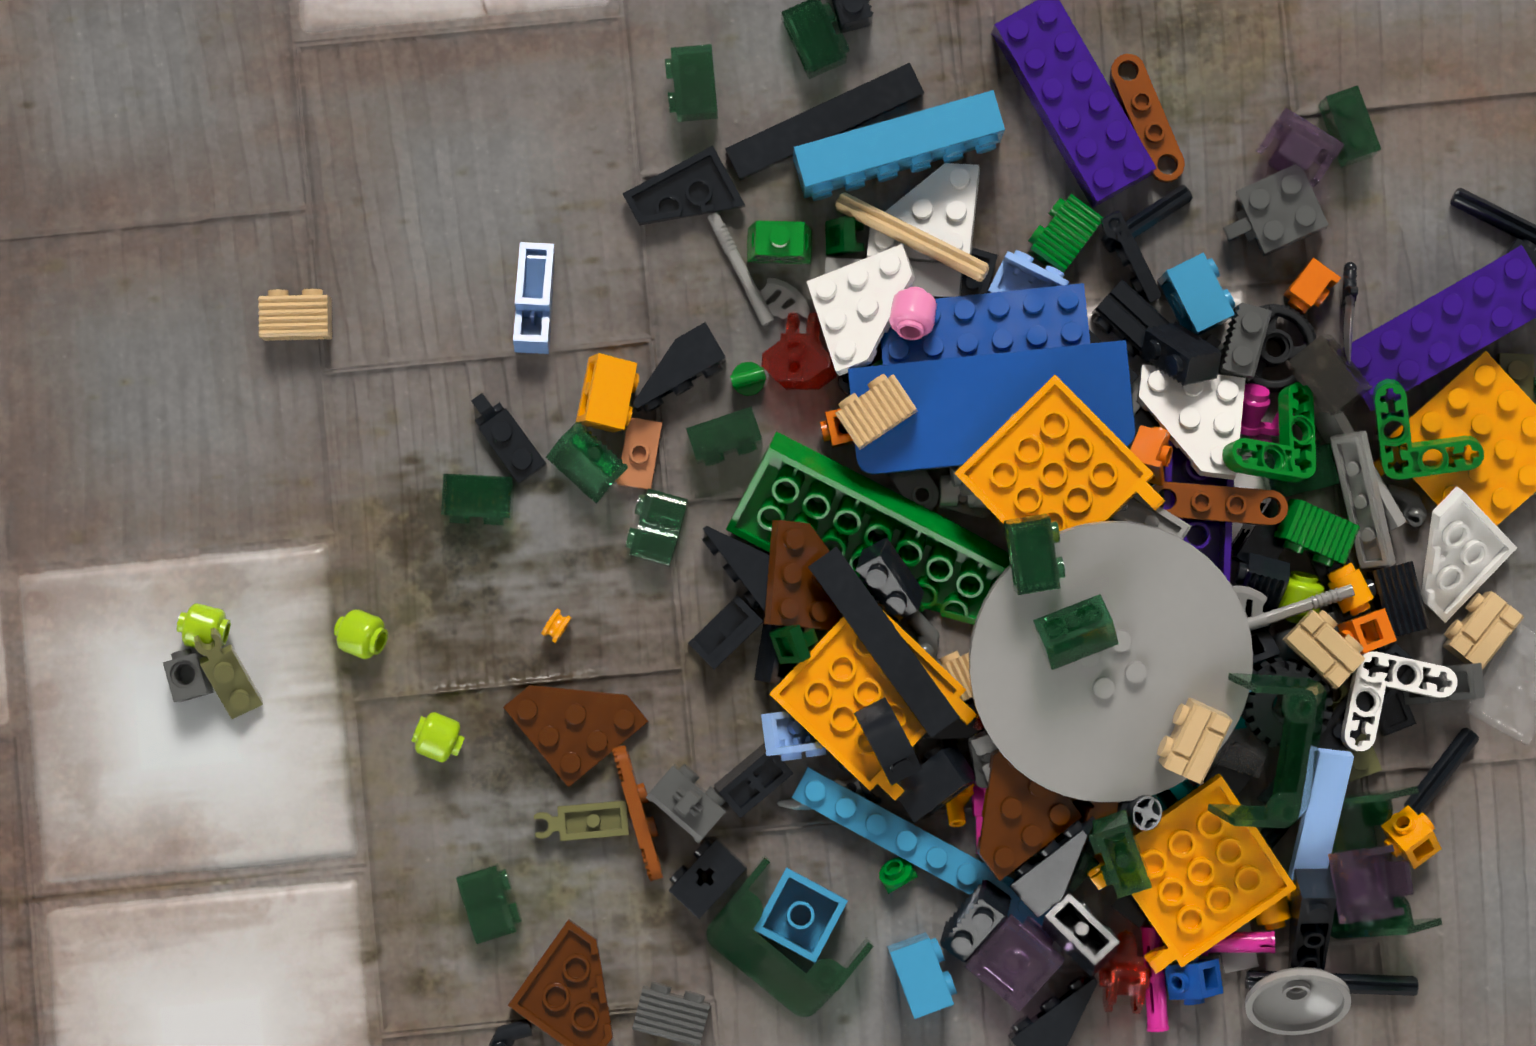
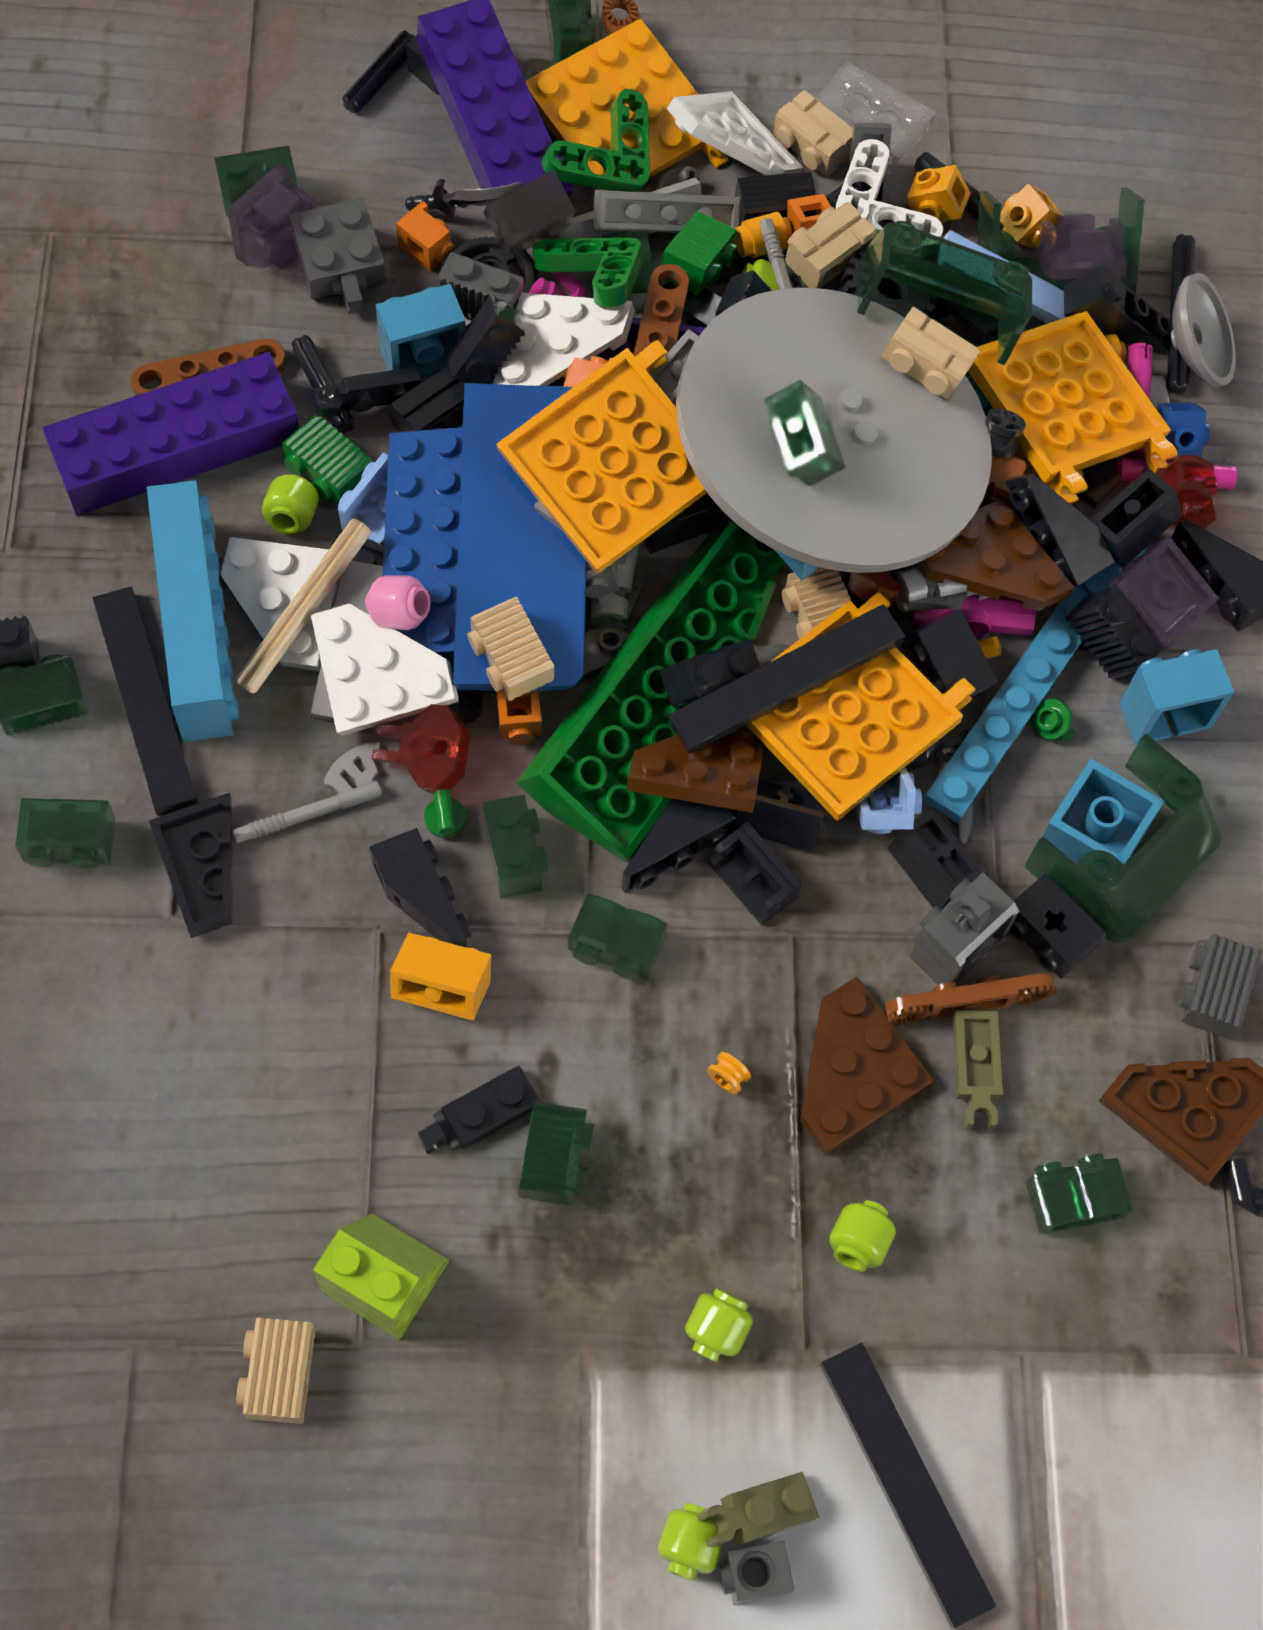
camera: 90 degrees left, 20 degrees down
medium blue slope [513,242,554,354] -> none
clear green brick [546,422,628,504] -> none
nougat plate [617,417,663,491] -> none
green torso [747,220,812,264] -> none
dark green tile [769,625,818,664] -> none
dark green tile [825,216,865,256] -> none
black brick [854,697,922,786] -> none
clear green brick [1004,514,1065,595] -> none
clear green brick [1089,809,1152,899] -> none
none -> lime head [262,474,319,534]
none -> lime slope [313,1213,449,1340]
none -> black tile [820,1343,997,1629]
none -> light orange brick [907,165,971,223]

